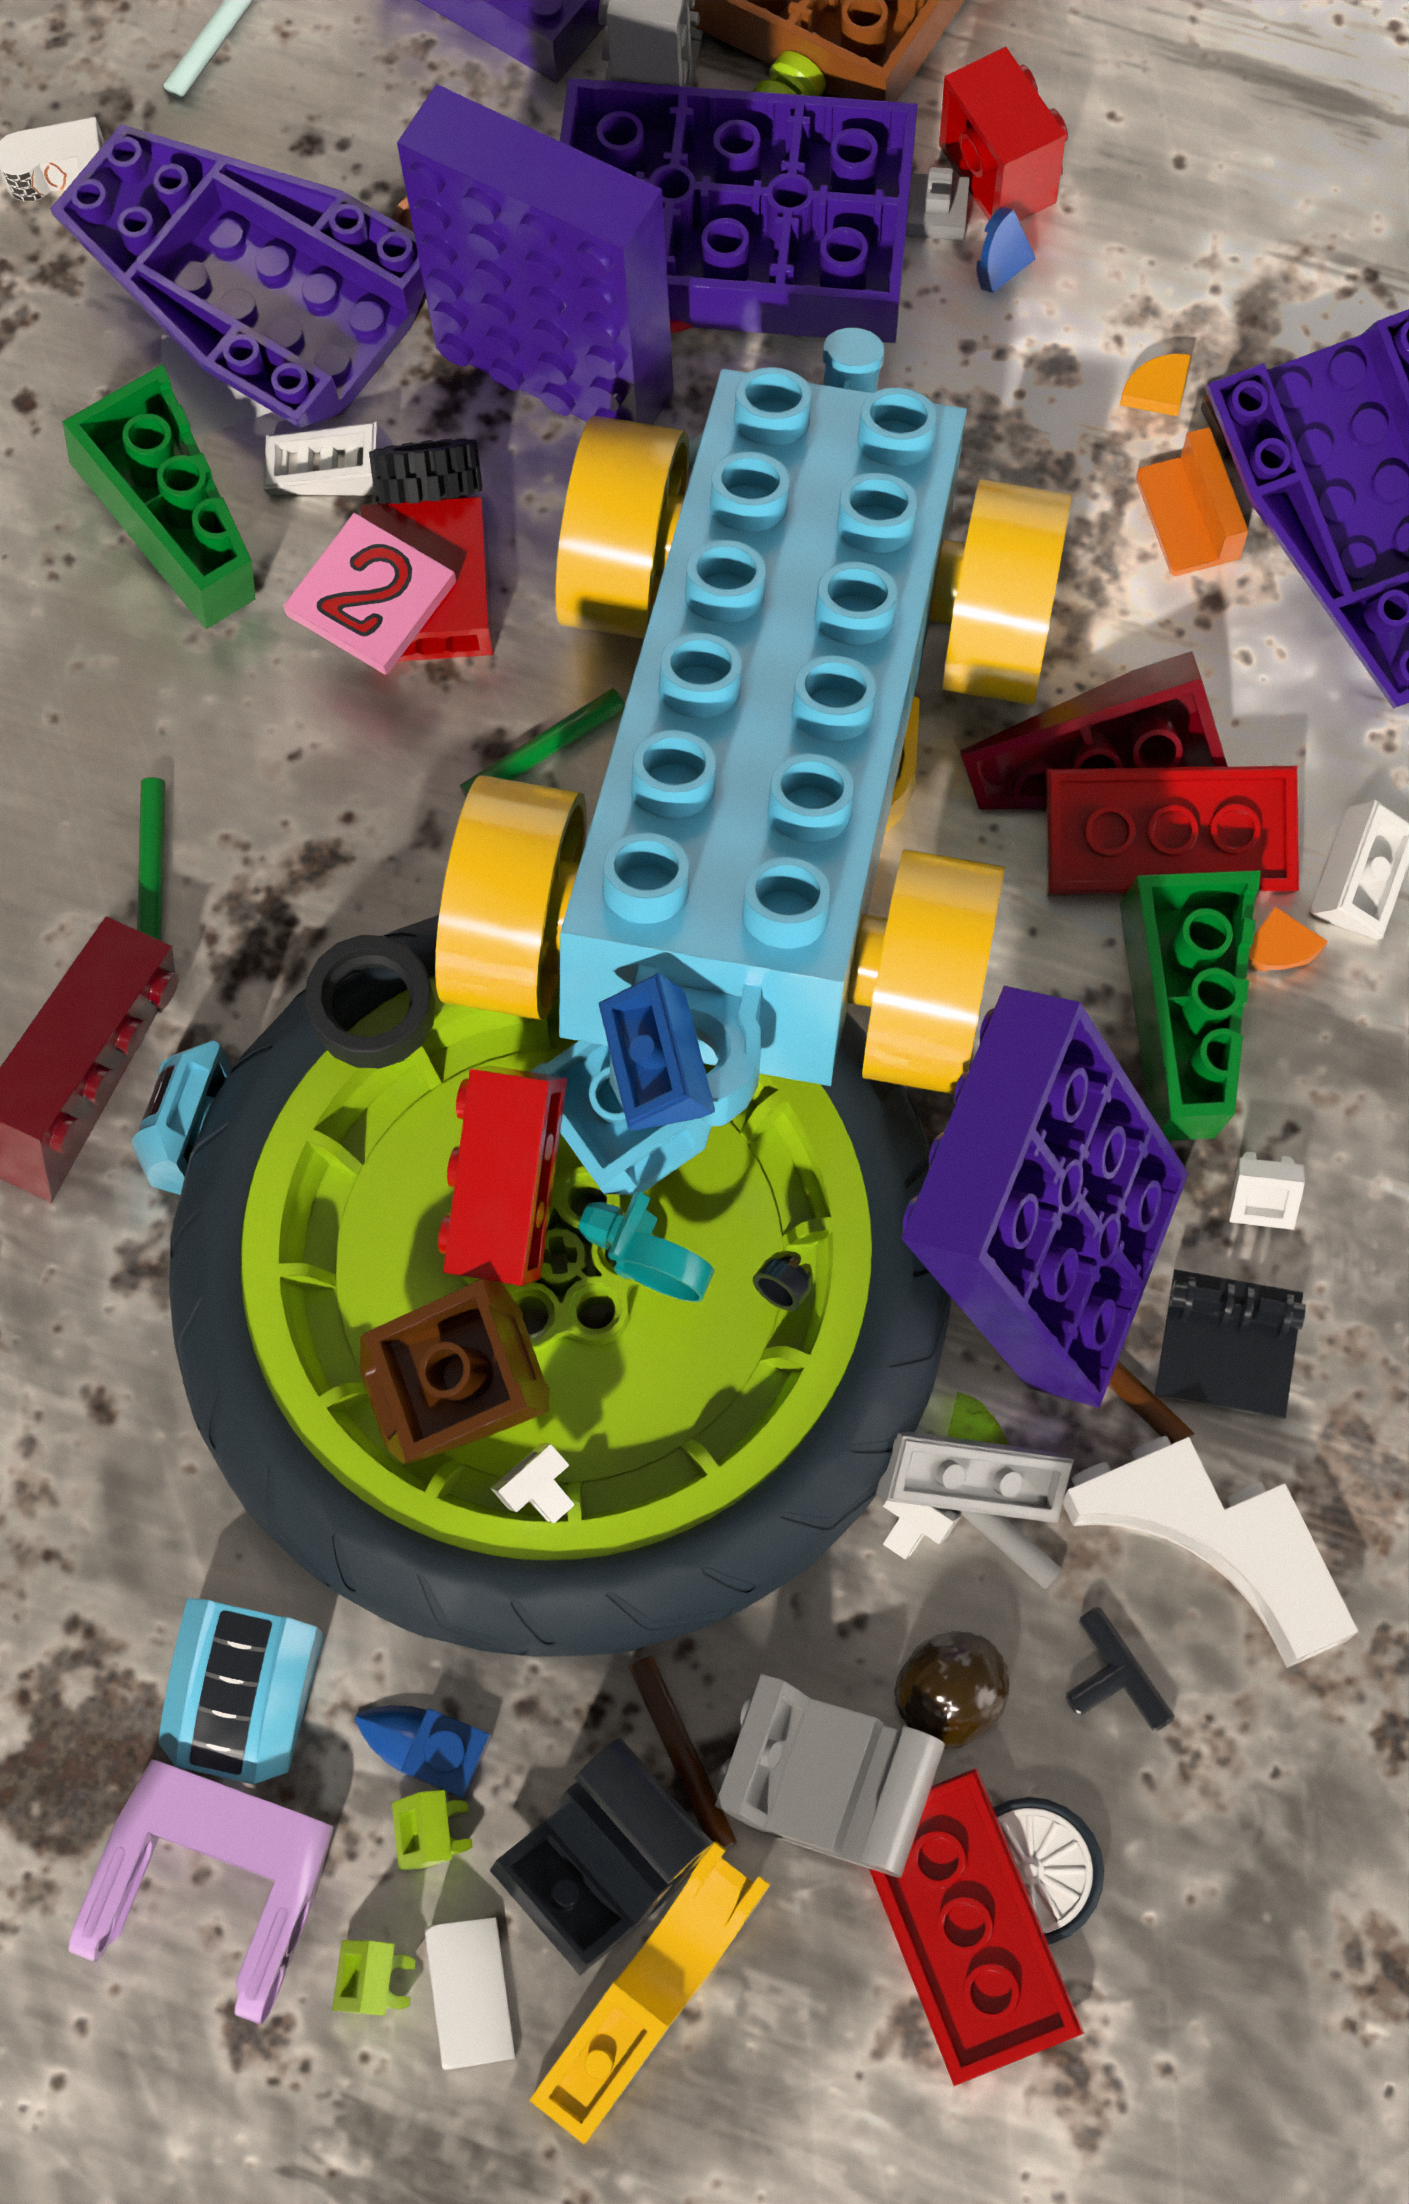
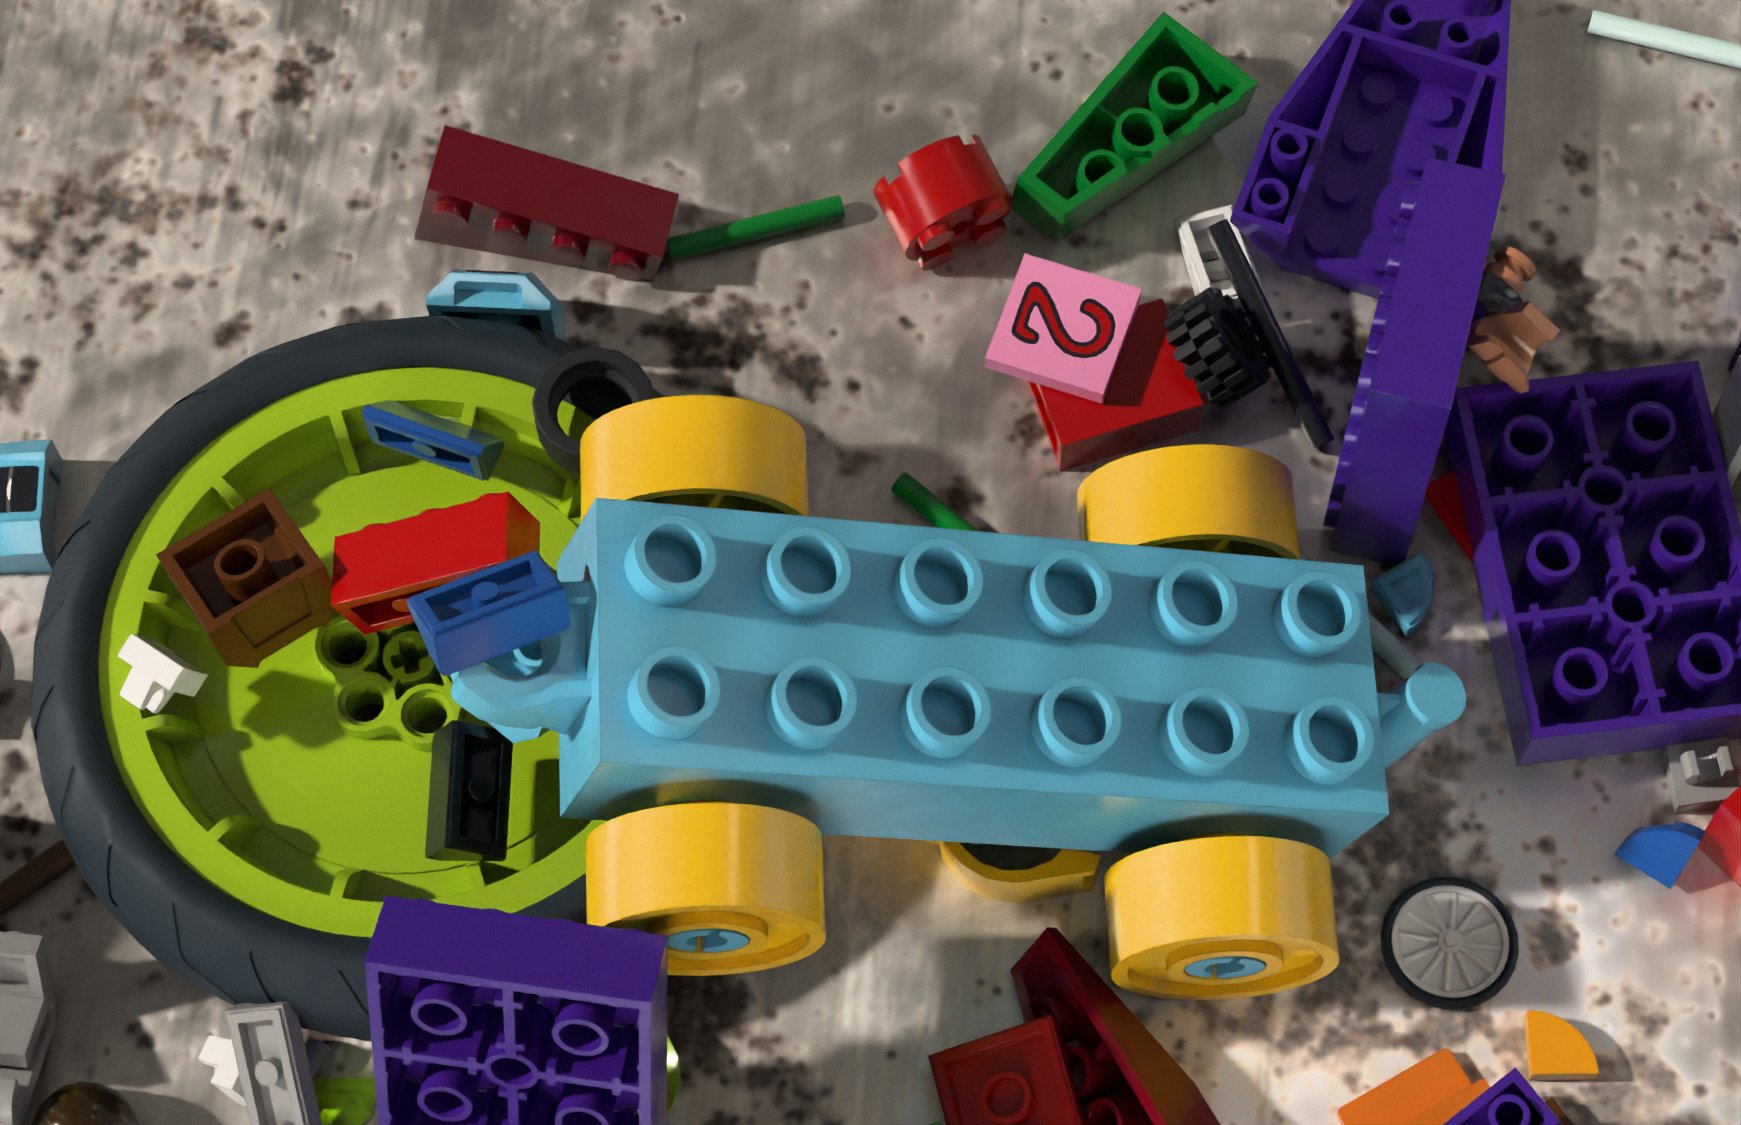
camera: 75 degrees right, 5 degrees down
teal piece [578,1191,715,1302] -> none
black hinge [753,1250,813,1311] -> none
none -> slope [362,401,504,481]
none -> black slope [425,720,513,861]
none -> red brick [873,134,1014,271]
none -> black bar [1205,219,1335,450]
none -> medium azure tile [1369,550,1433,638]
none -> white wheel [1380,877,1519,1010]

